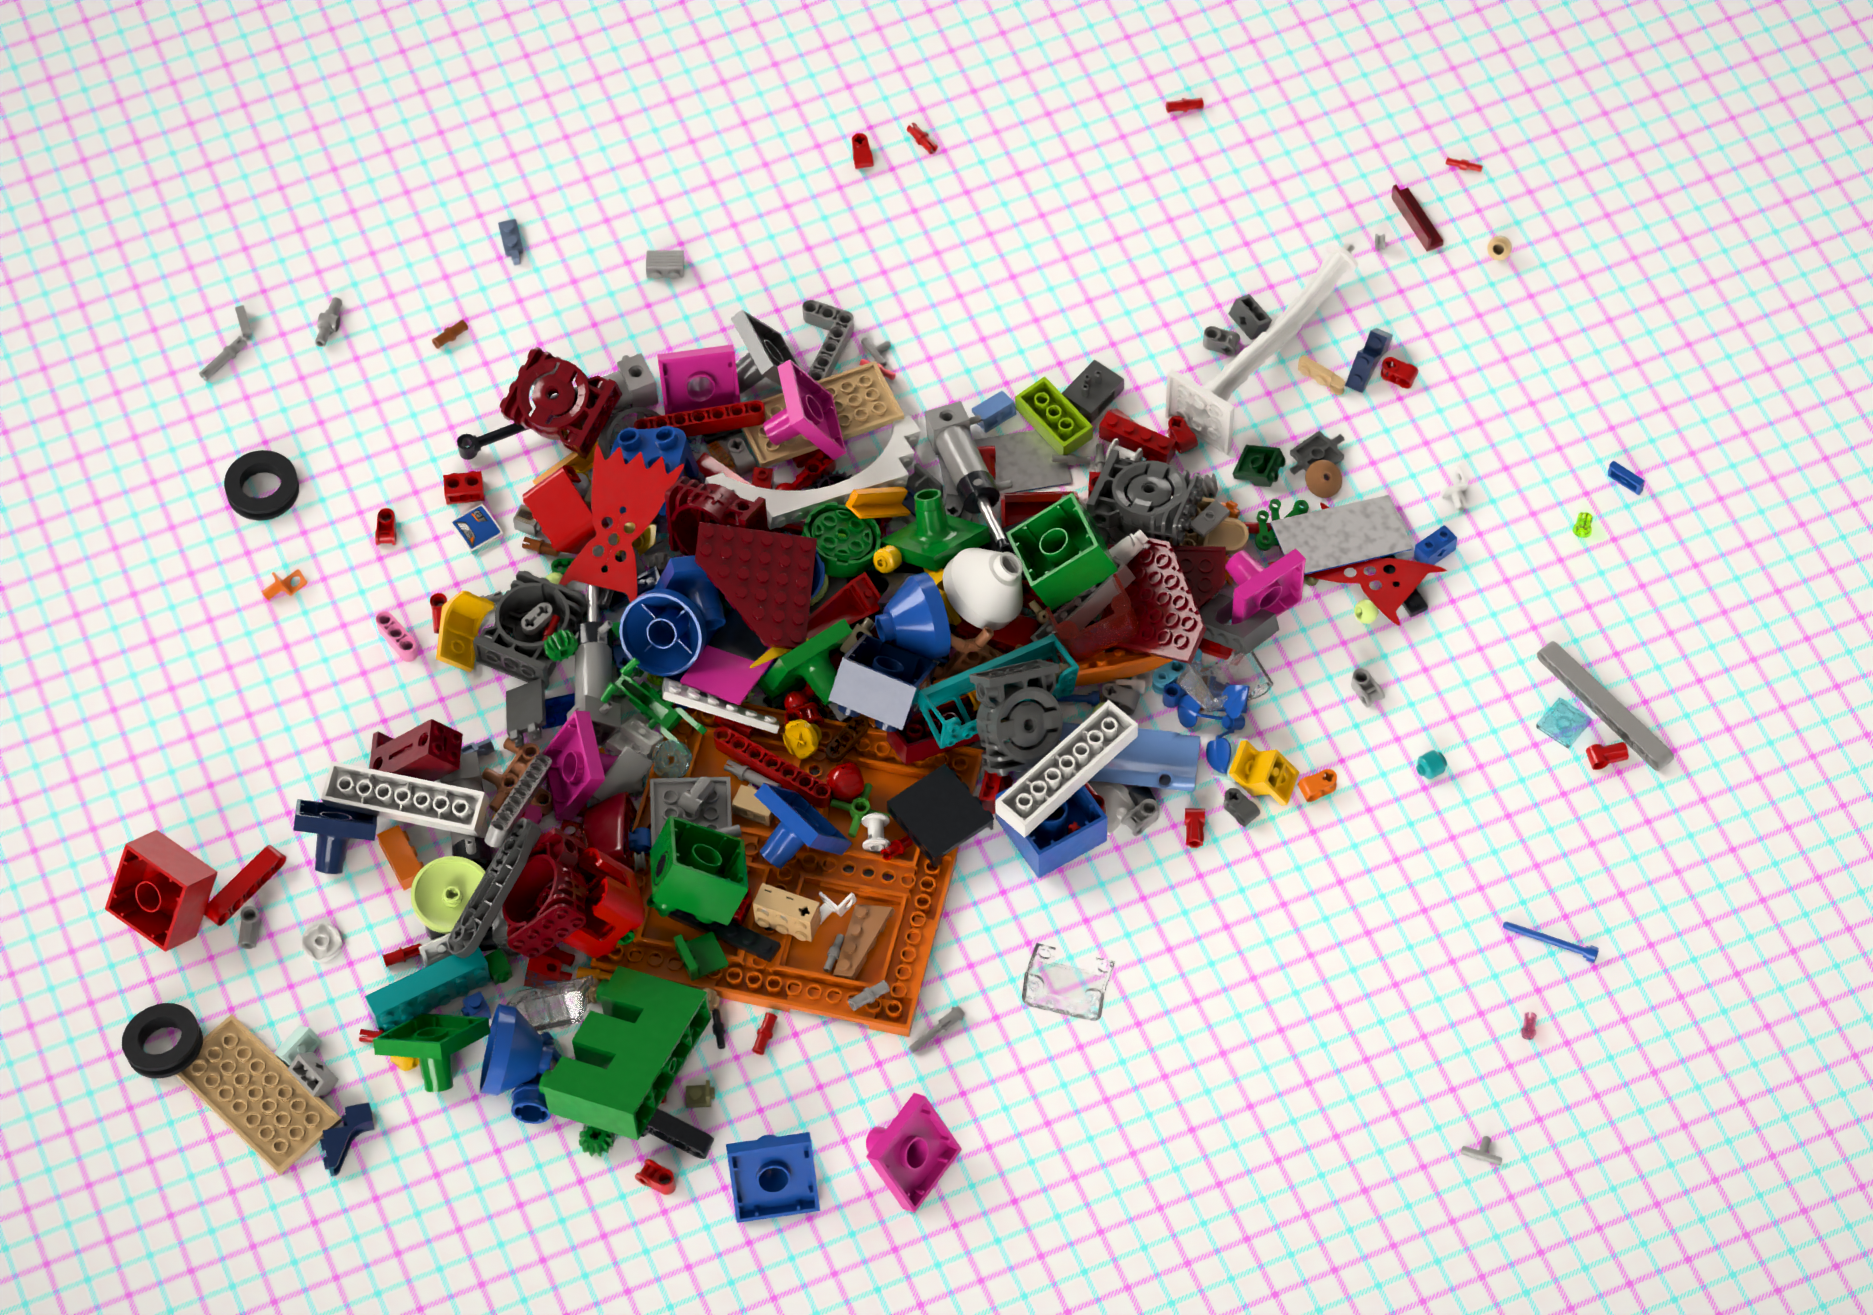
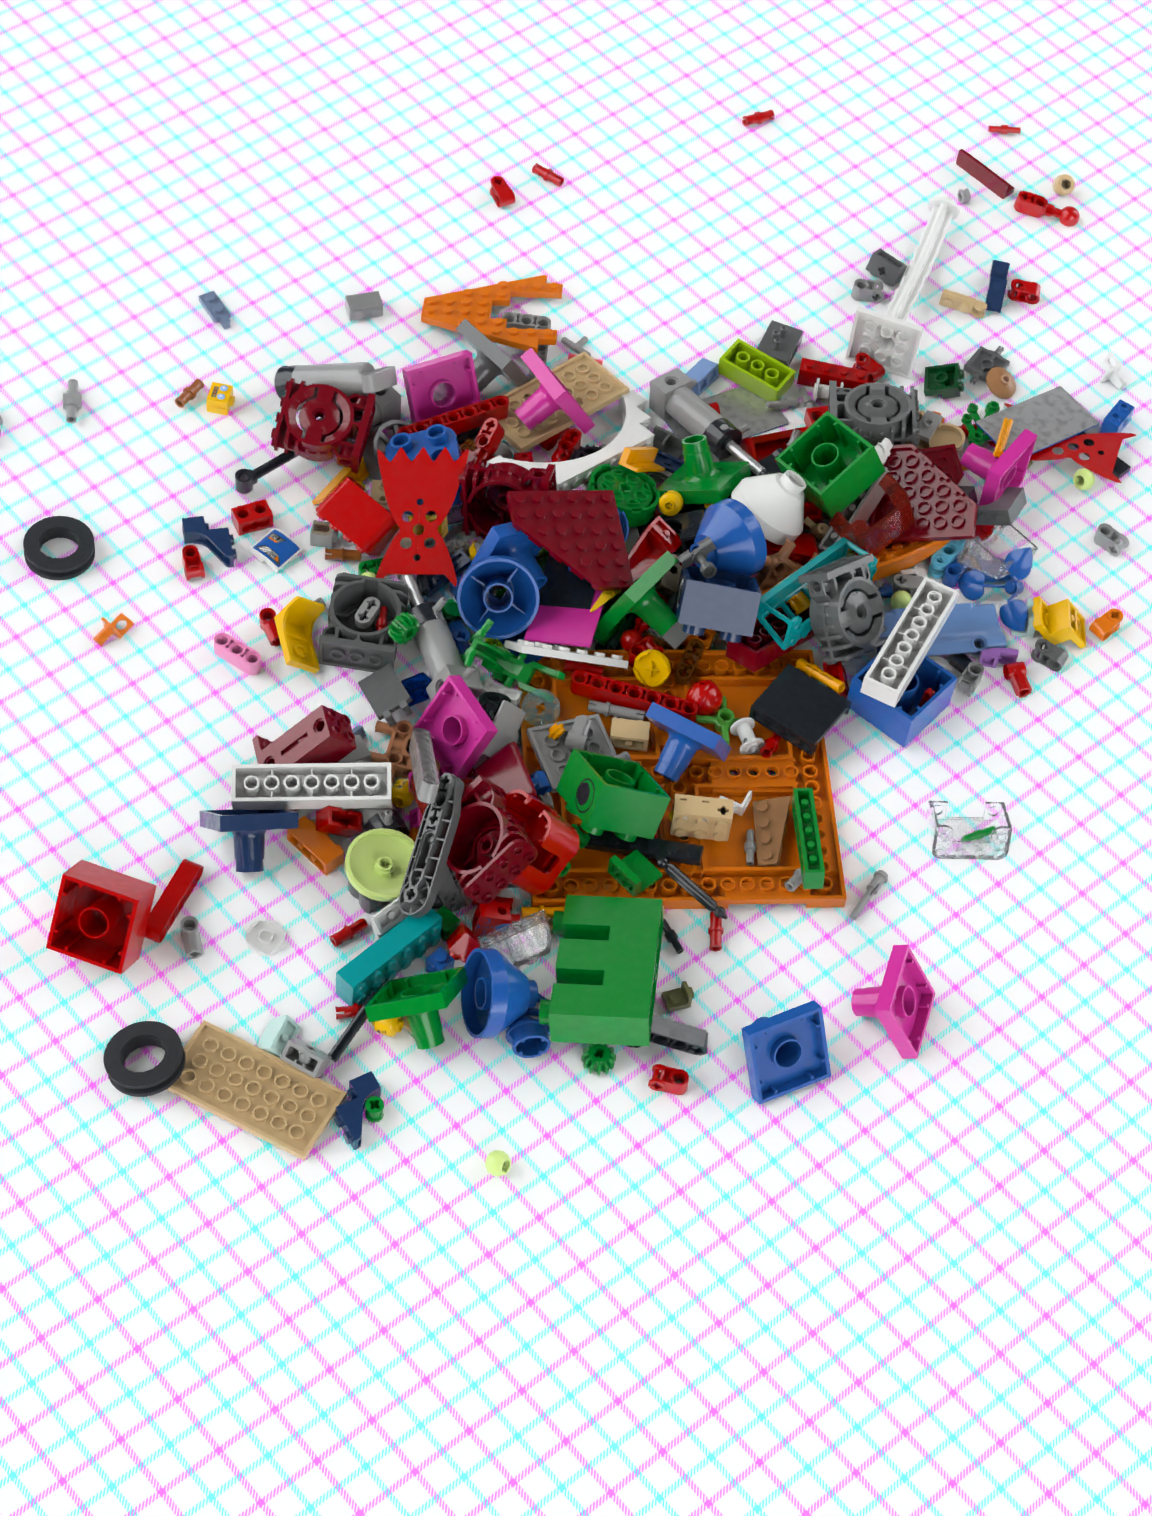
camera: 25 degrees left, 5 degrees down
none -> dark blue arch [182,516,237,568]
none -> yellow head [206,382,235,415]
none -> light grey piece [274,362,397,399]
none -> red brick [316,805,362,838]
none -> black axle [328,992,377,1062]
none -> green bush [365,1096,384,1123]
none -> orange wing [421,275,563,354]
none -> red brick [446,923,480,963]
none -> red beam [466,418,505,467]
none -> black pin [478,692,511,722]
none -> yellowish green piece [485,1150,511,1177]
none -> light orange plate [548,723,566,741]
none -> black wheel [655,855,728,920]
none -> dark grey bar [678,536,717,578]
none -> green brick [791,788,825,889]
none -> light orange pin [795,658,845,693]
none -> green piece [961,826,996,843]
none -> medium lavender slope [978,648,1019,668]
none -> light orange axle [993,417,1013,458]
none -> red beam [1013,191,1080,227]

